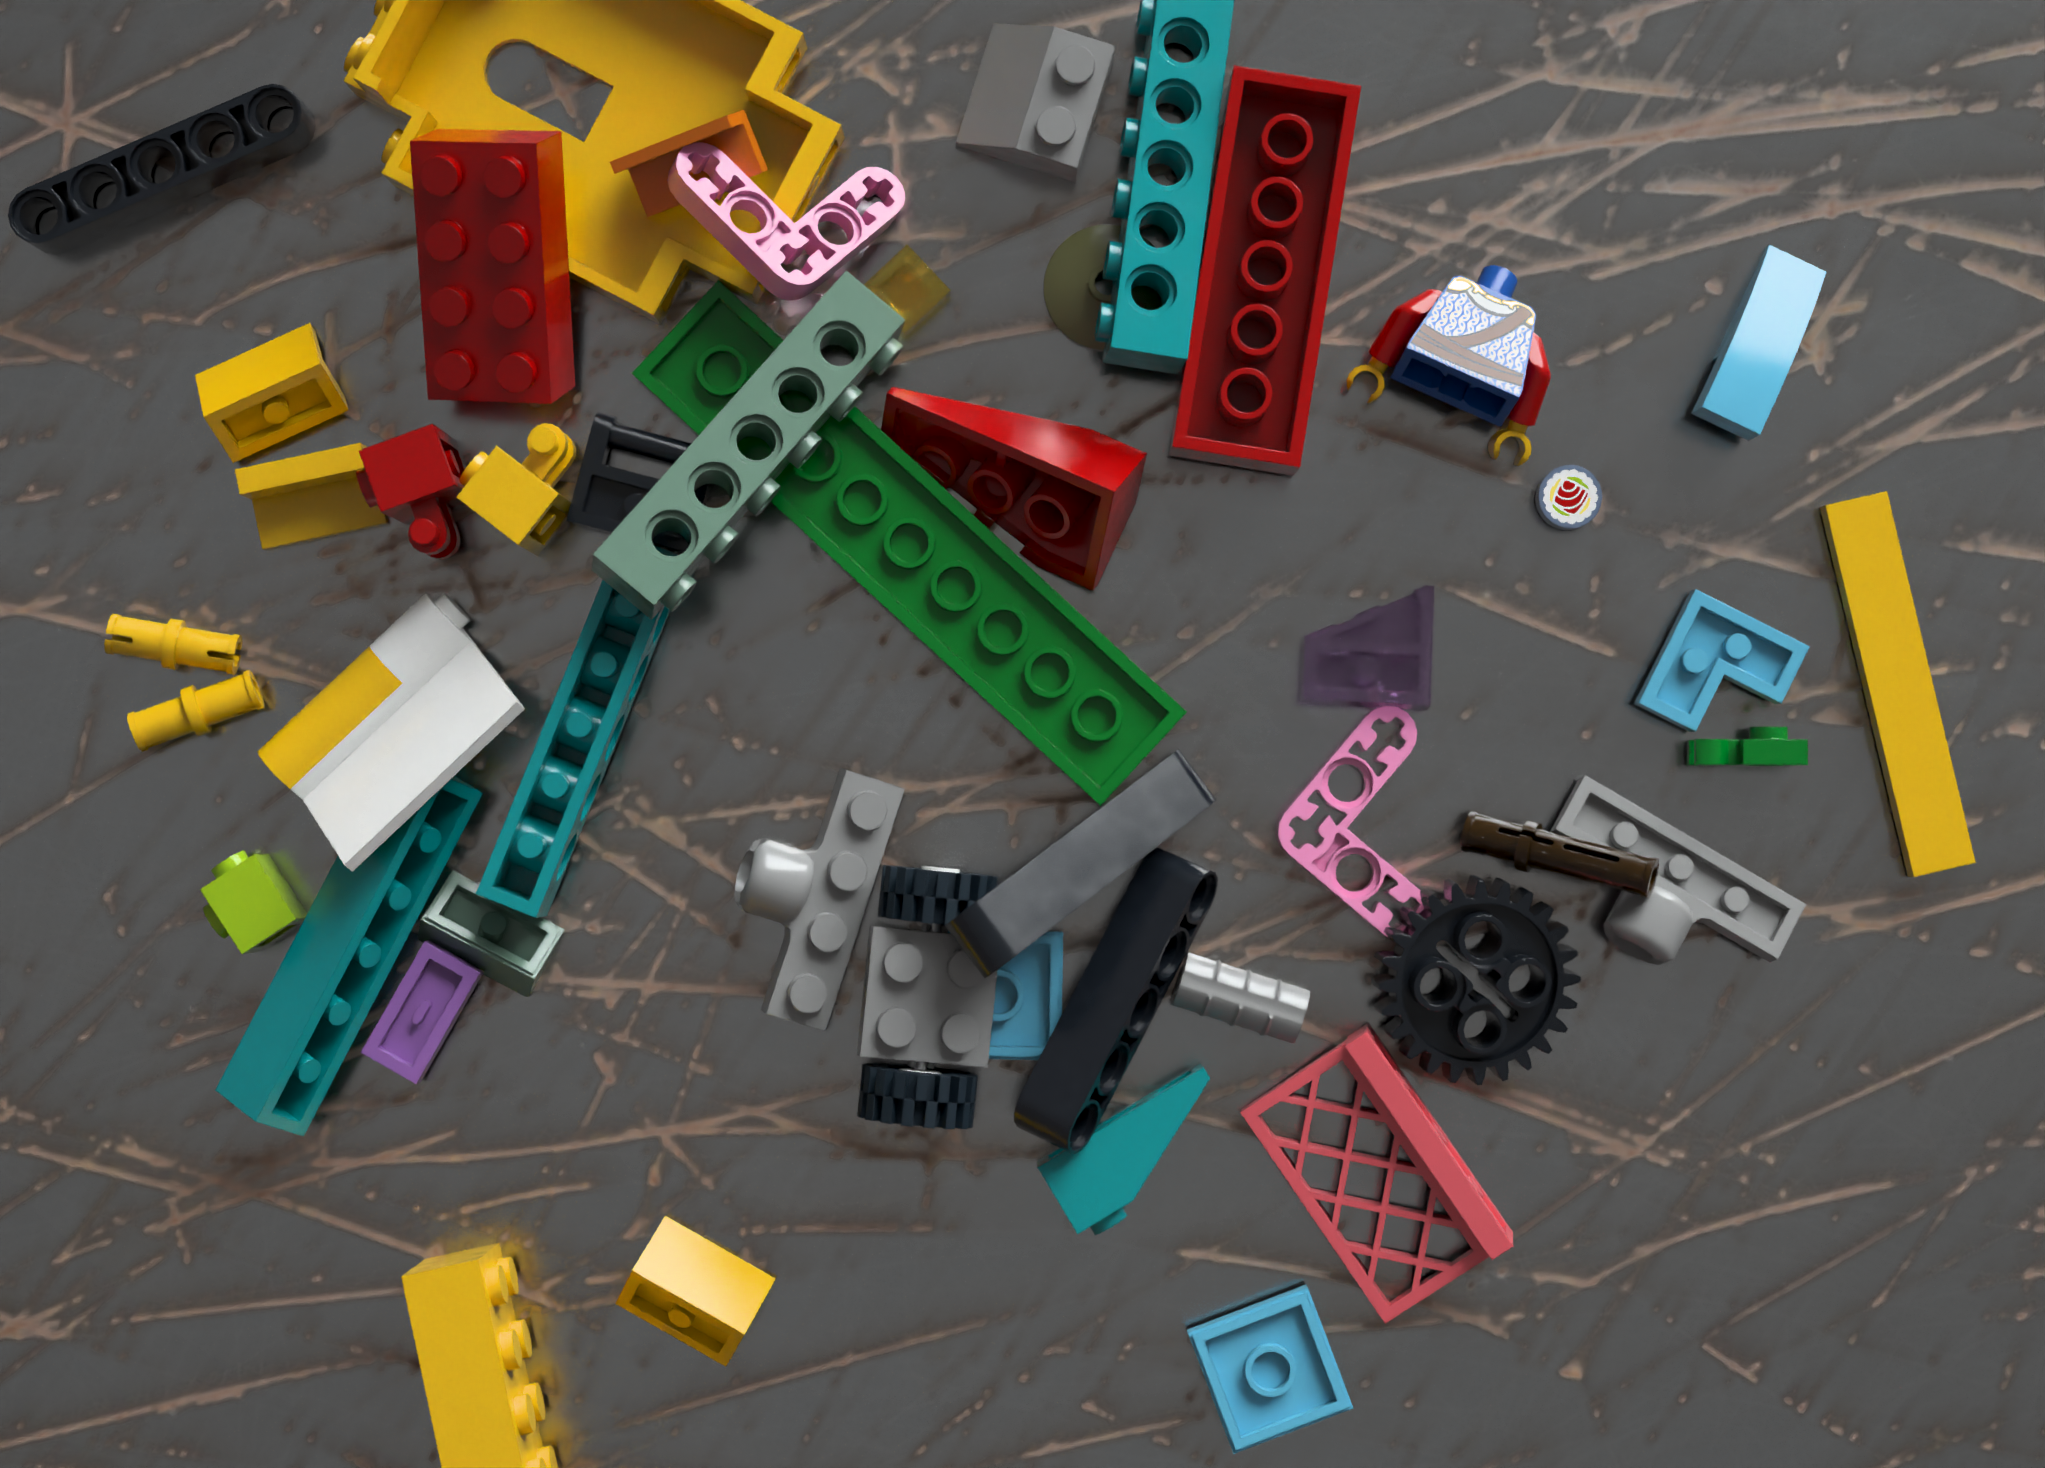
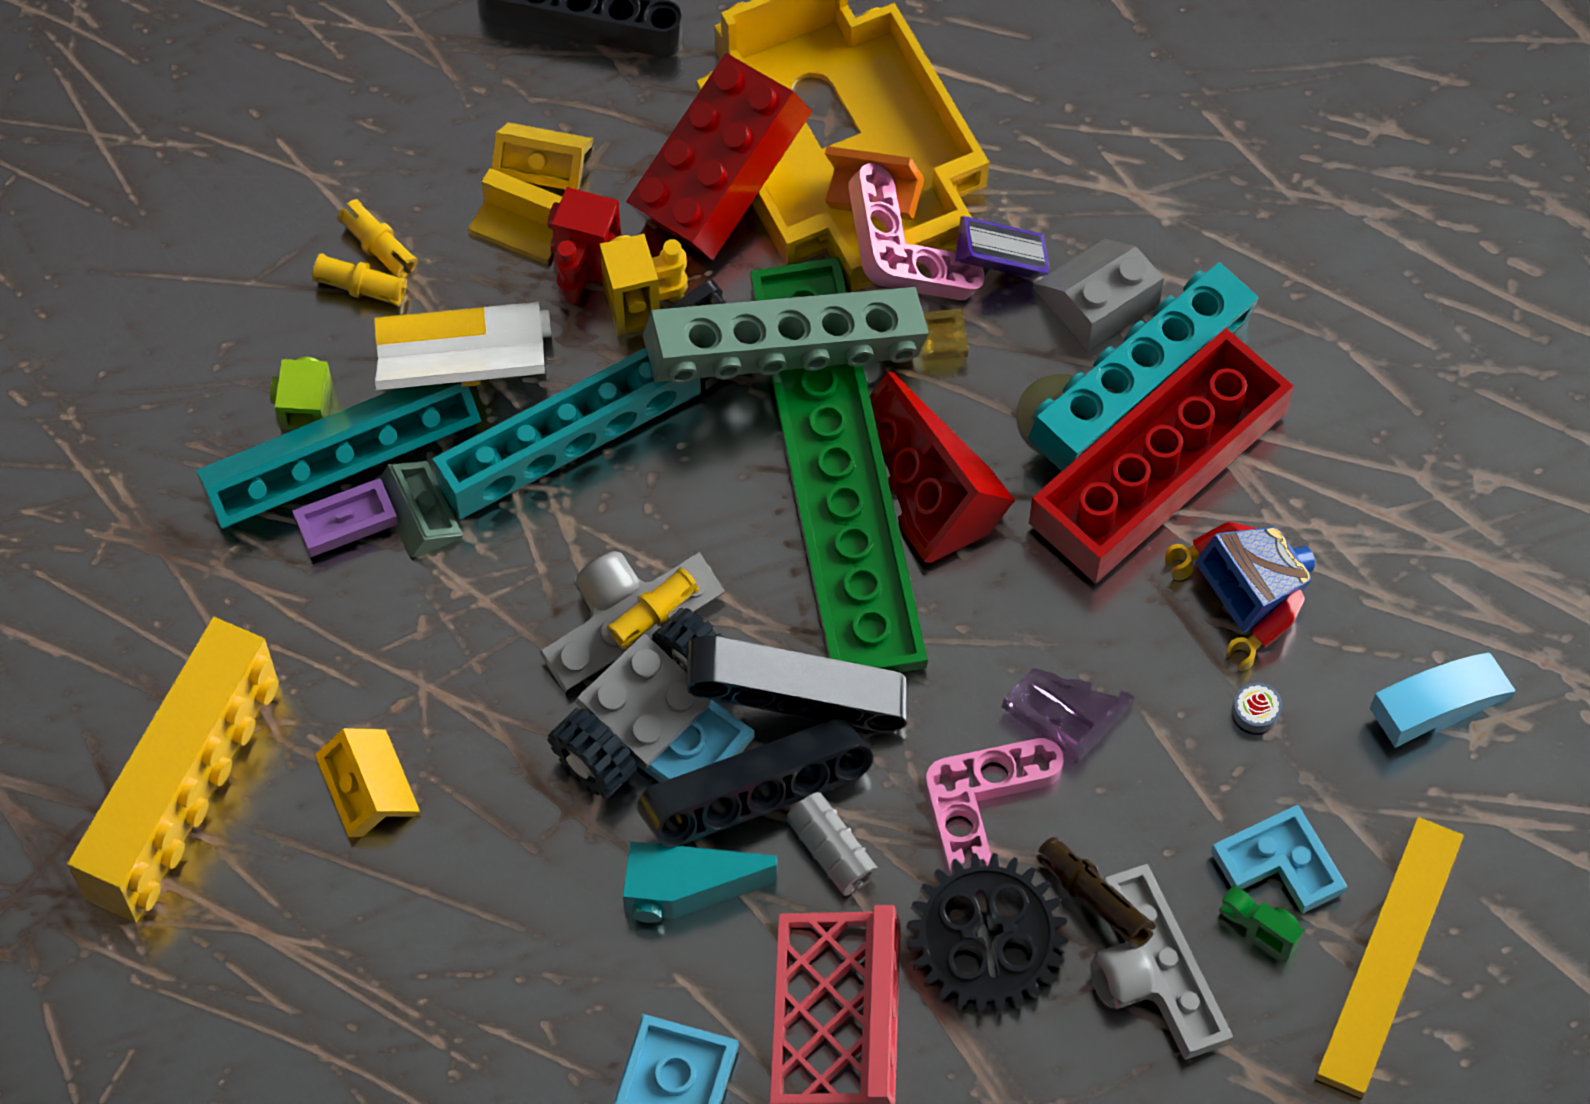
camera: 40 degrees right, 25 degrees down
none -> yellow pin [607,567,699,650]
none -> slope [955,216,1049,279]

